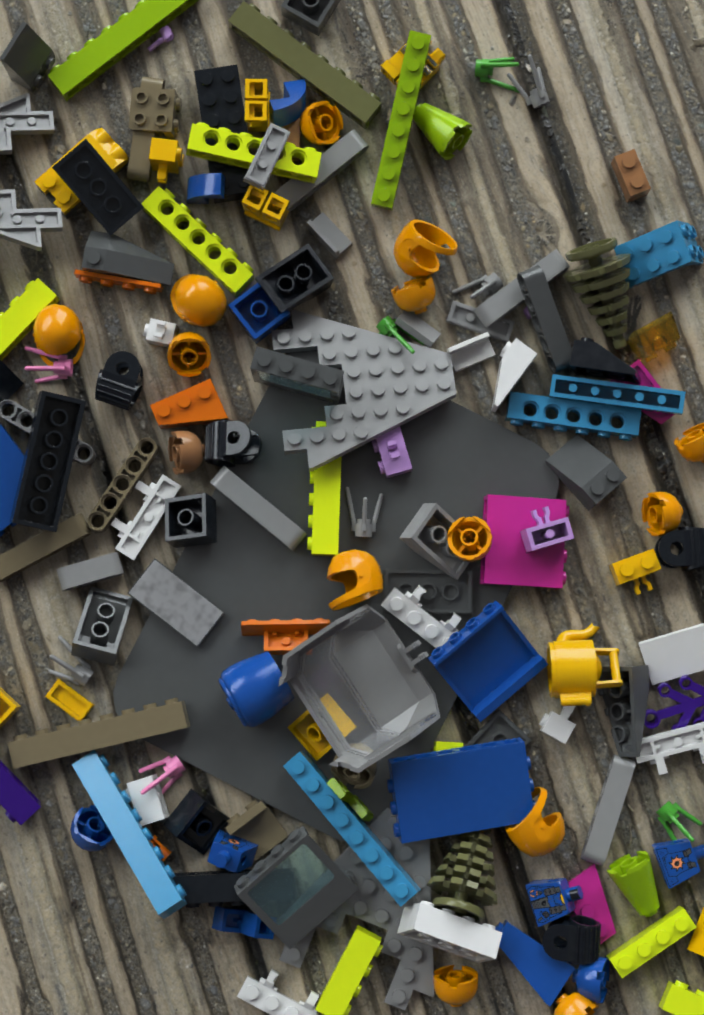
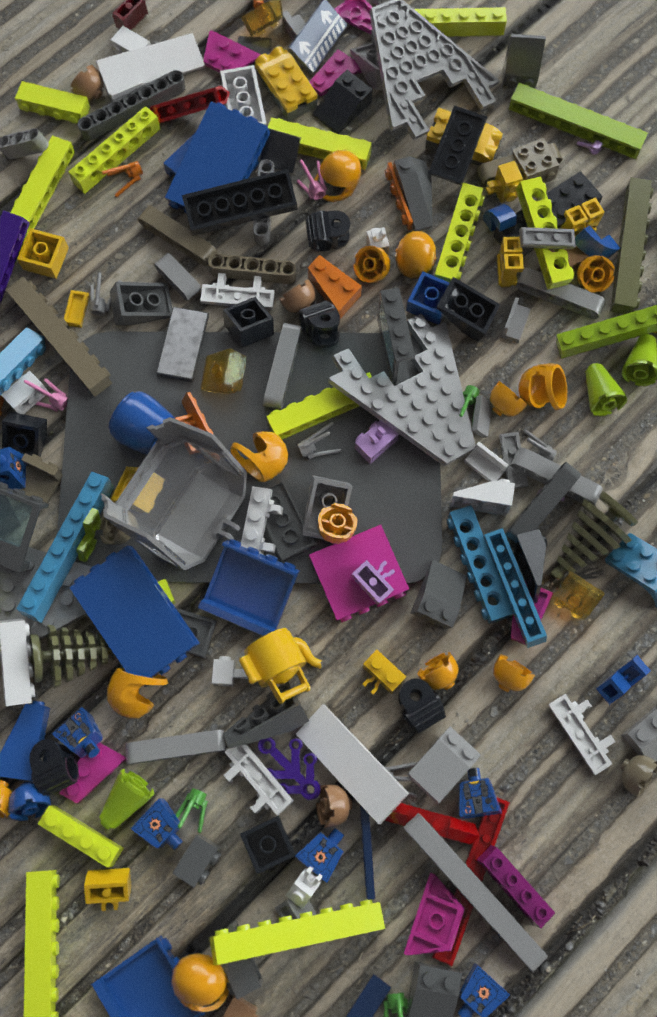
camera: 65 degrees right, 10 degrees down
none -> clear yellow slope [200,348,247,394]
none -> lime cone [585,363,627,416]

